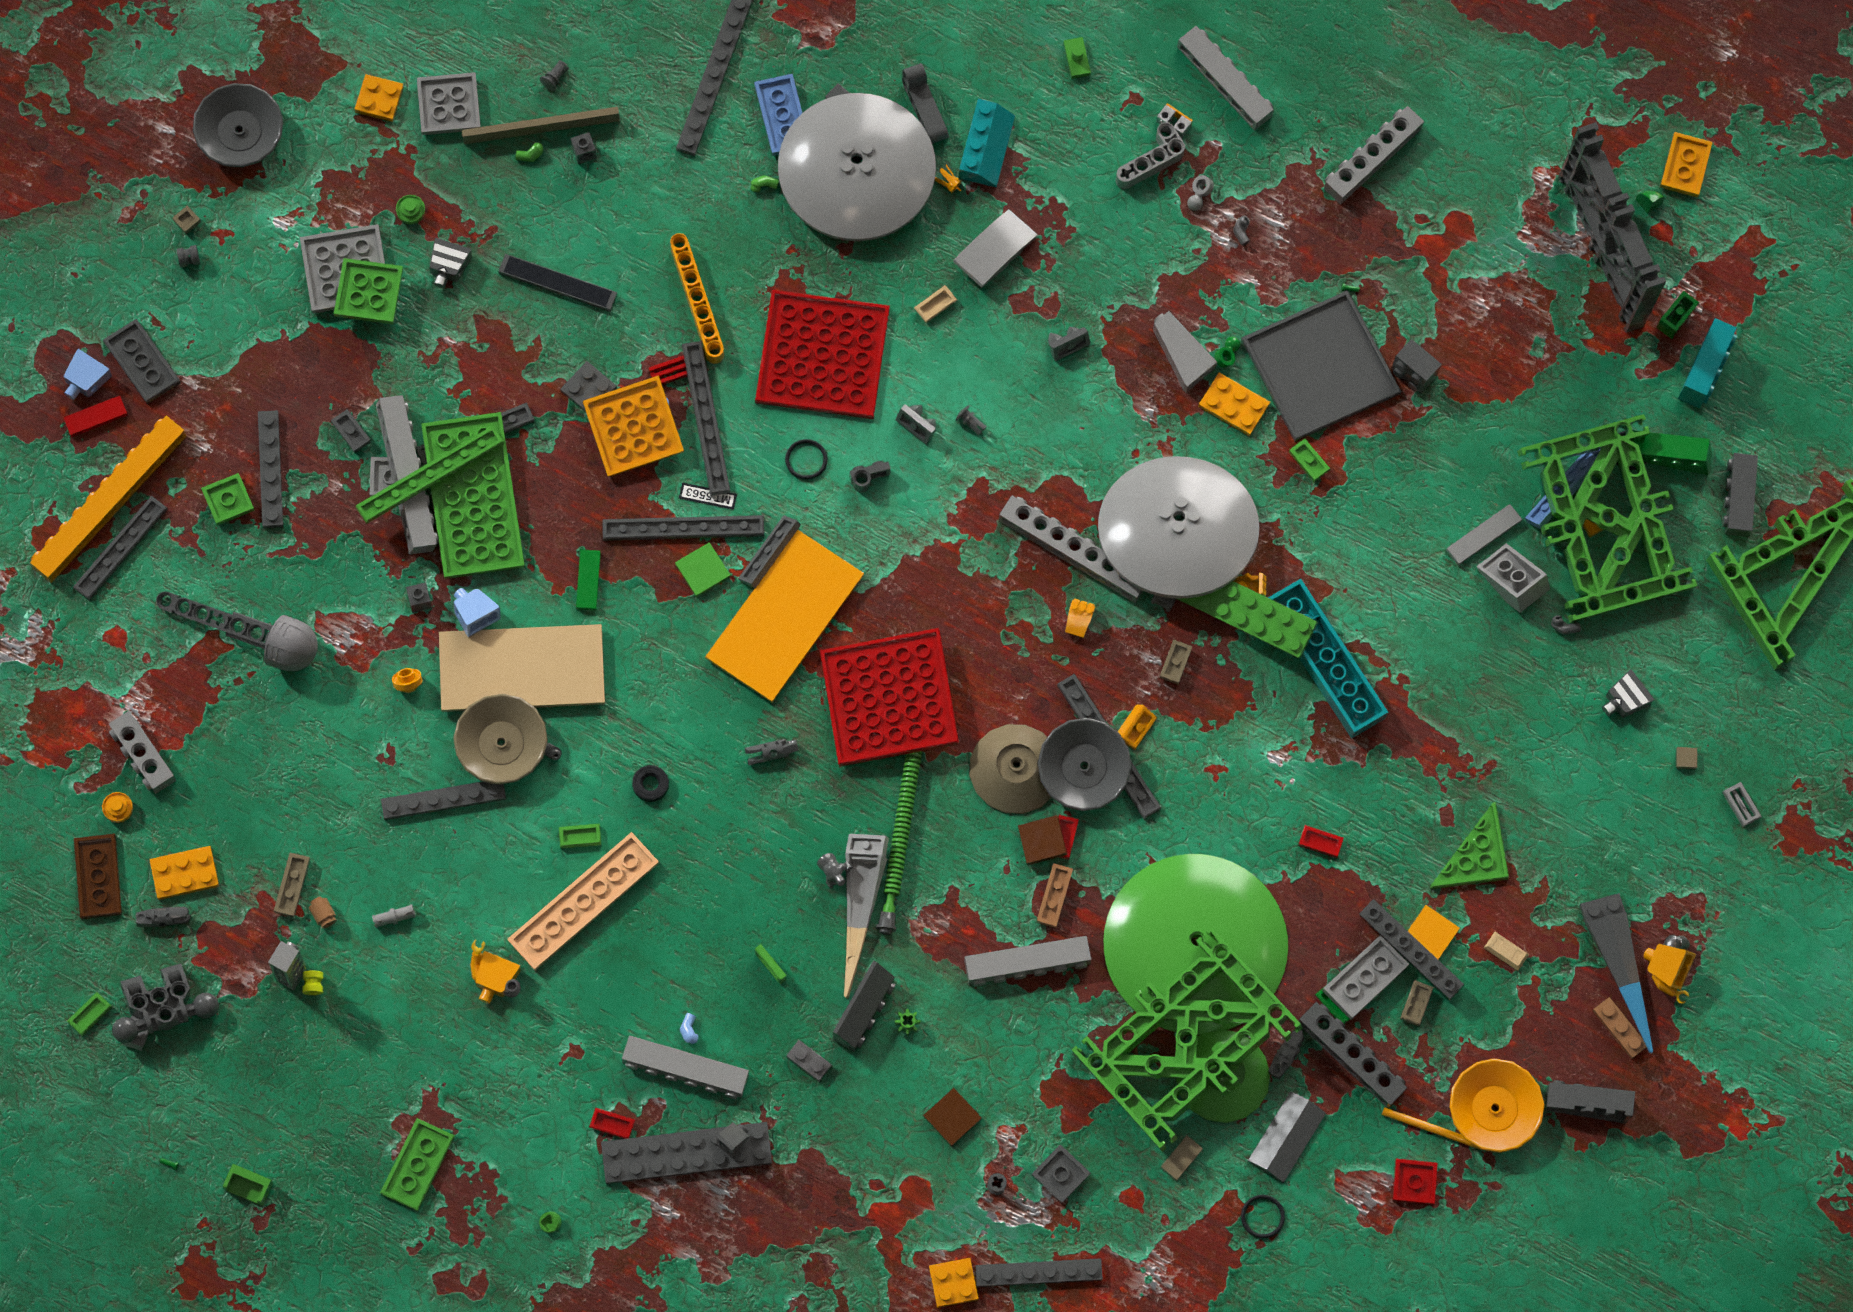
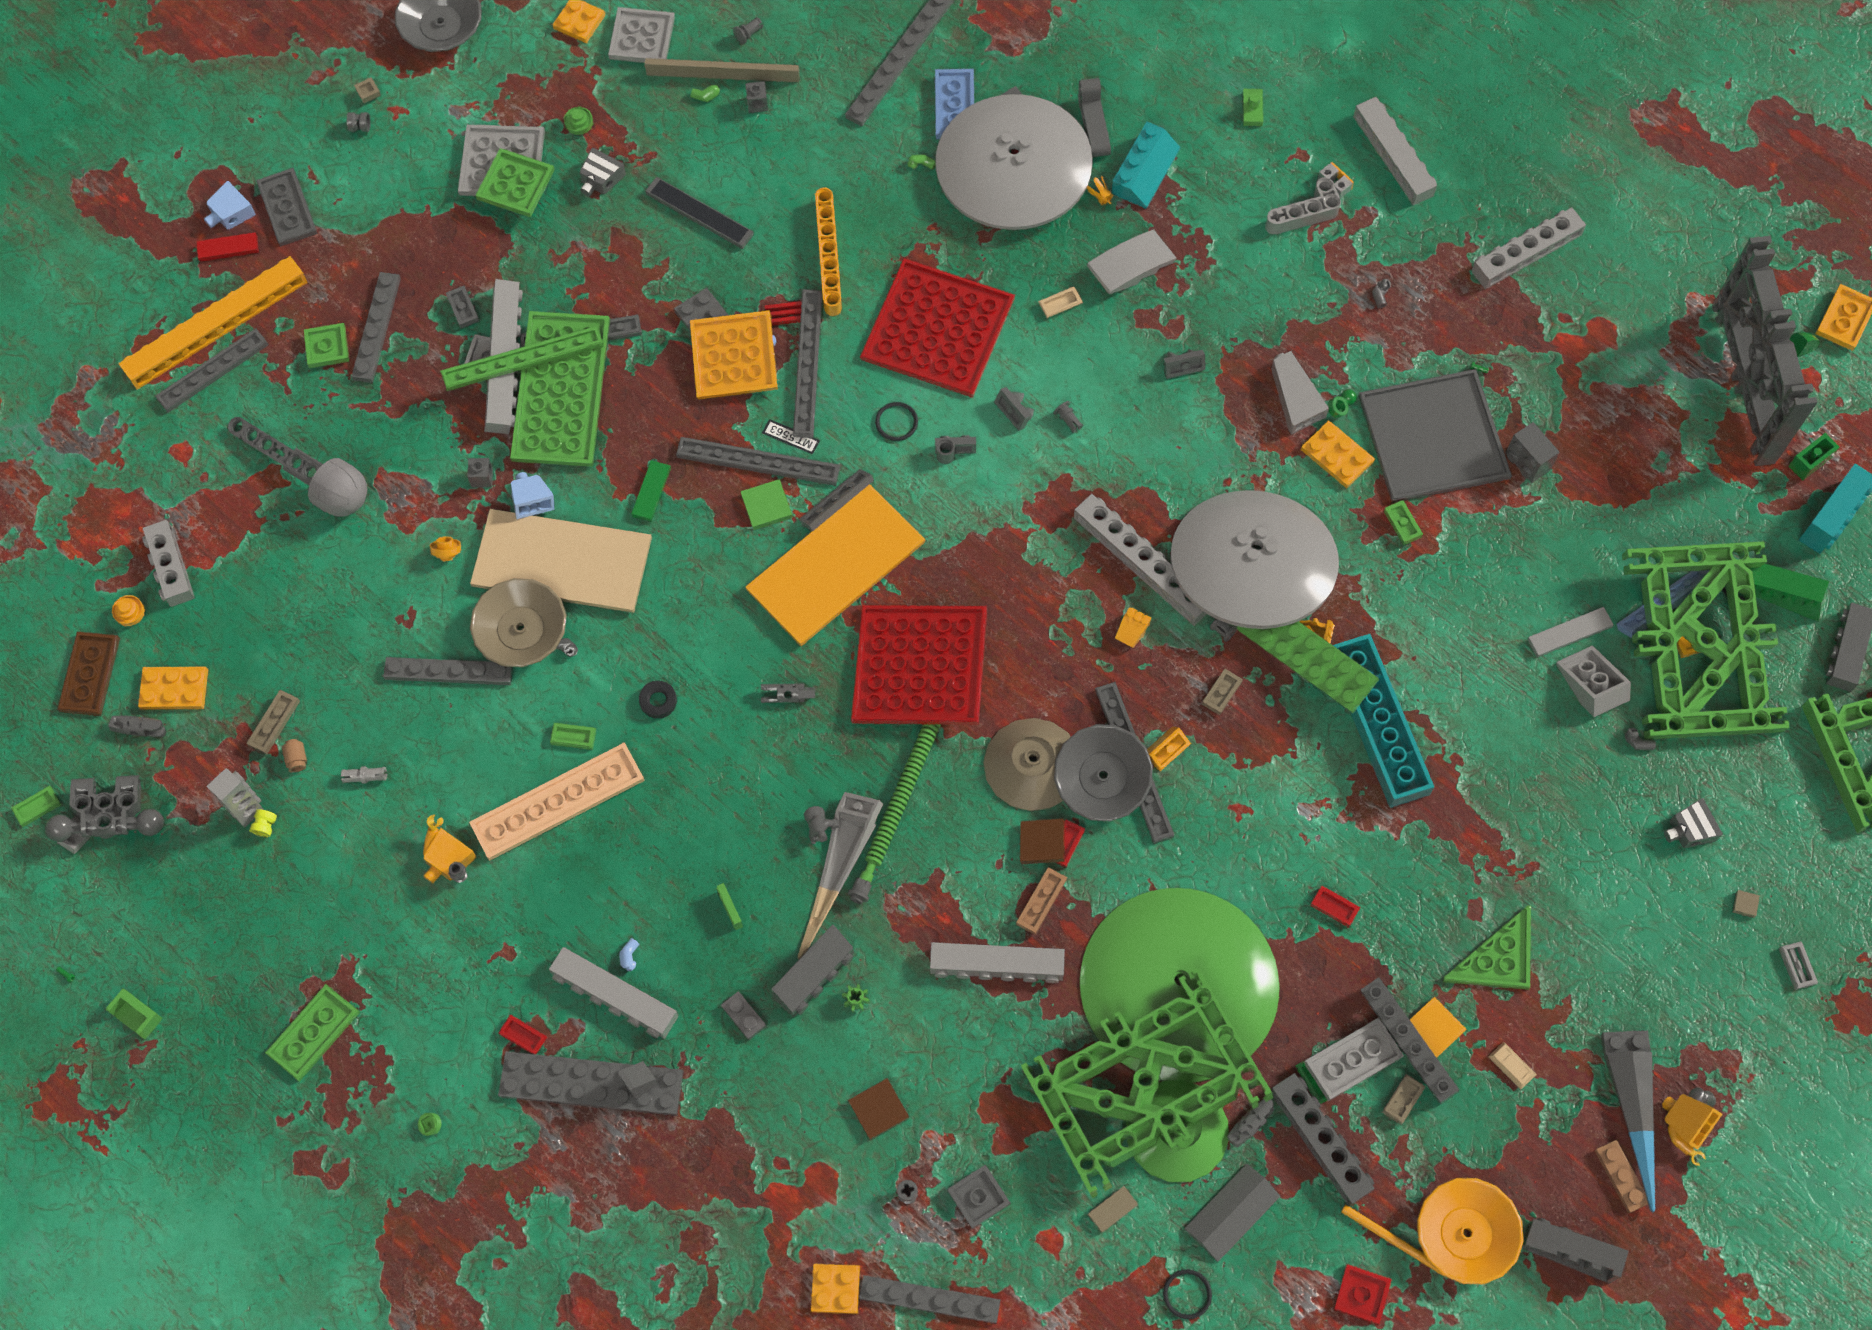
camera: 20 degrees right, 5 degrees down
light grey plate [1187,175,1214,211] -> none

